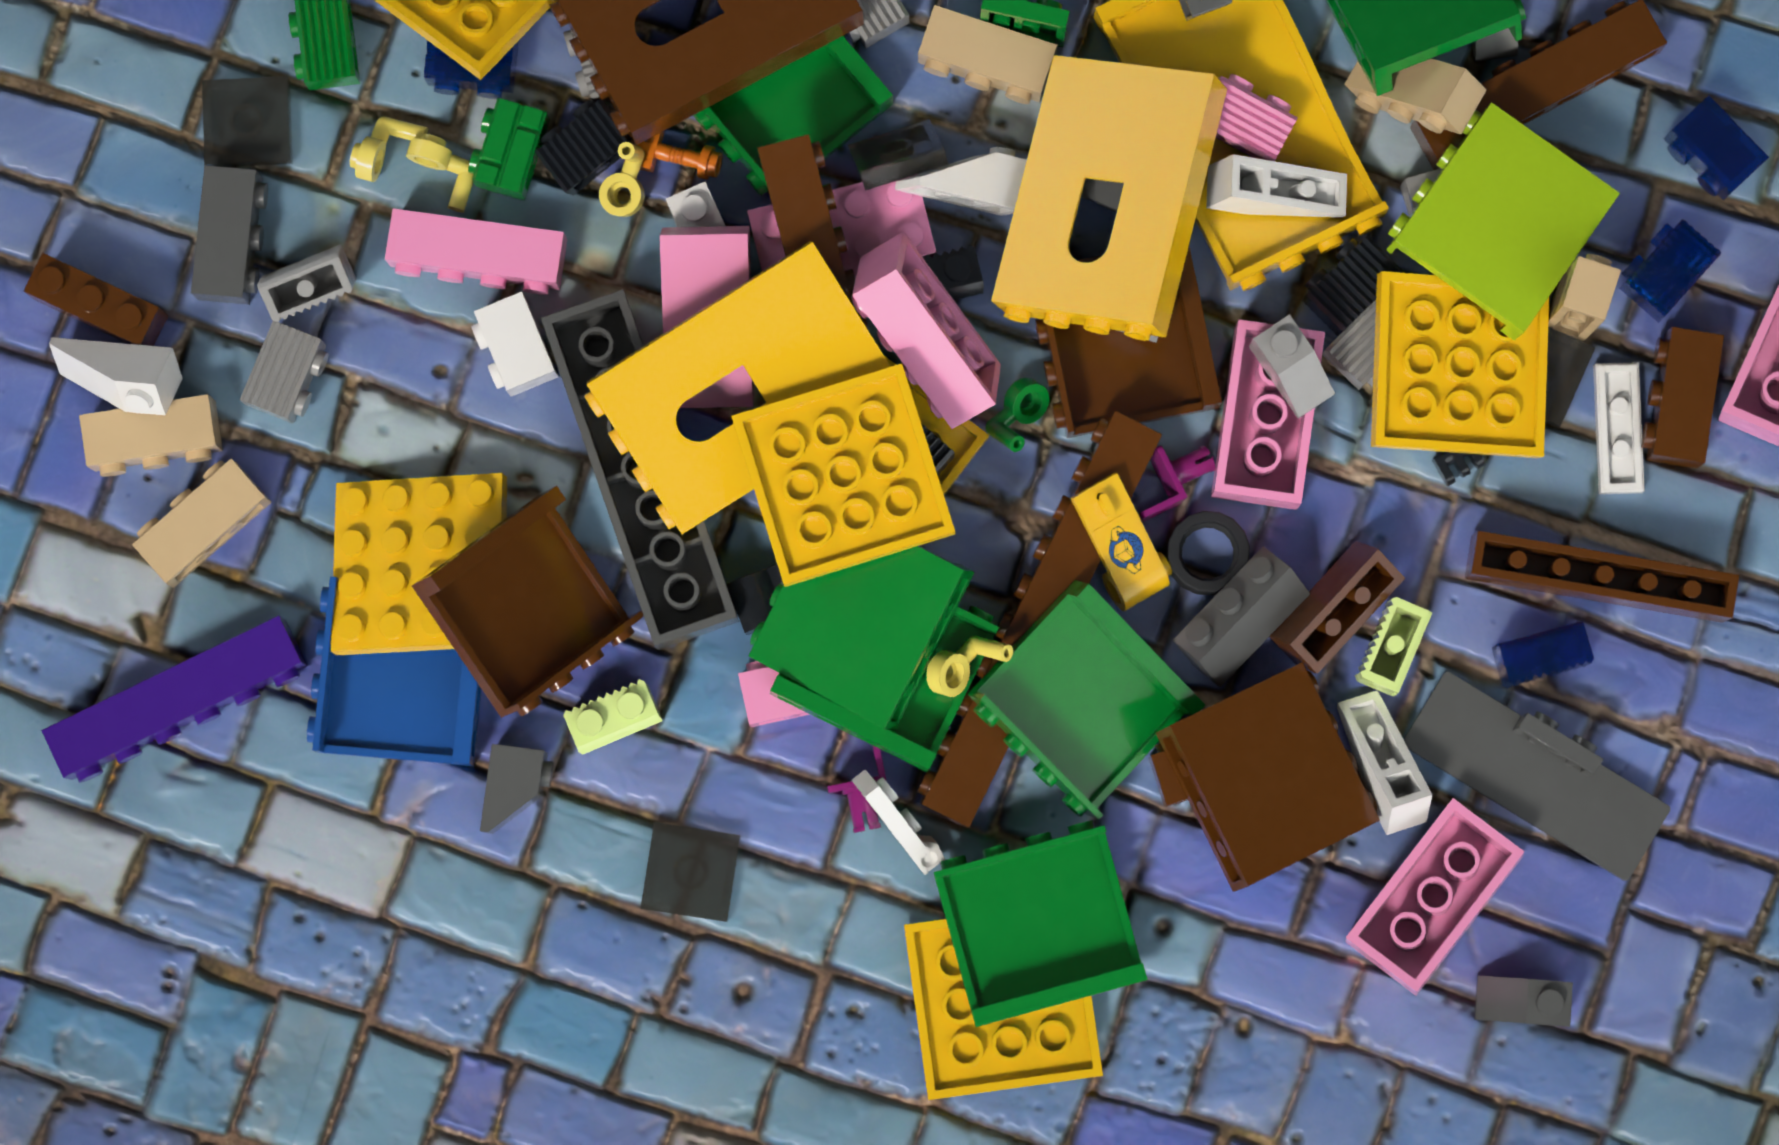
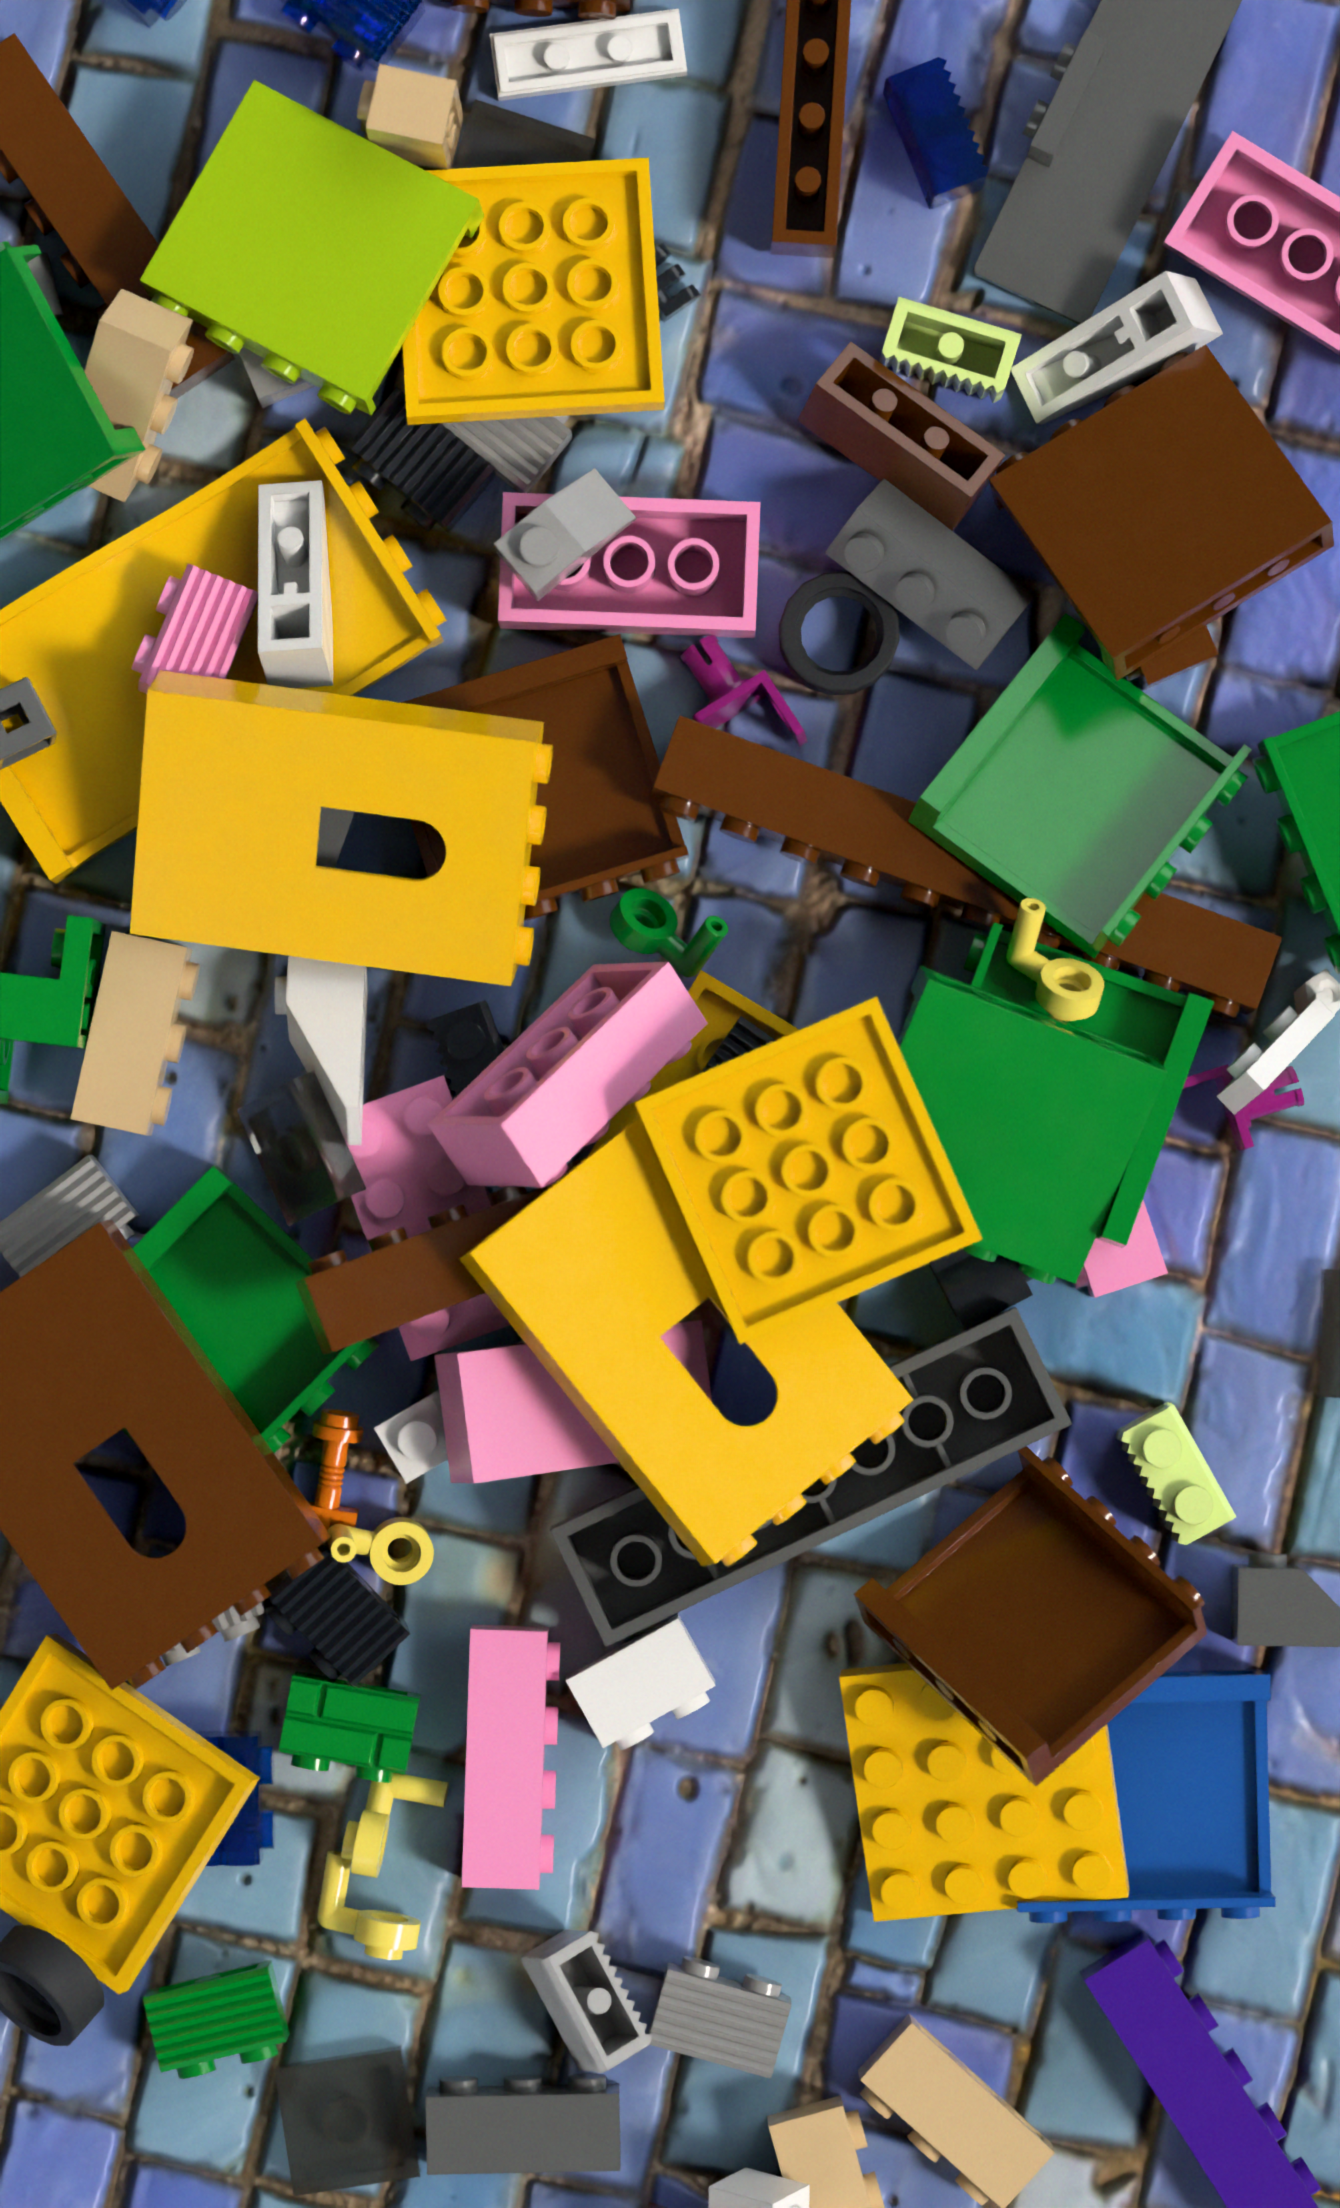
camera: 100 degrees left, 5 degrees up
yellow door [1070,473,1172,612] -> none

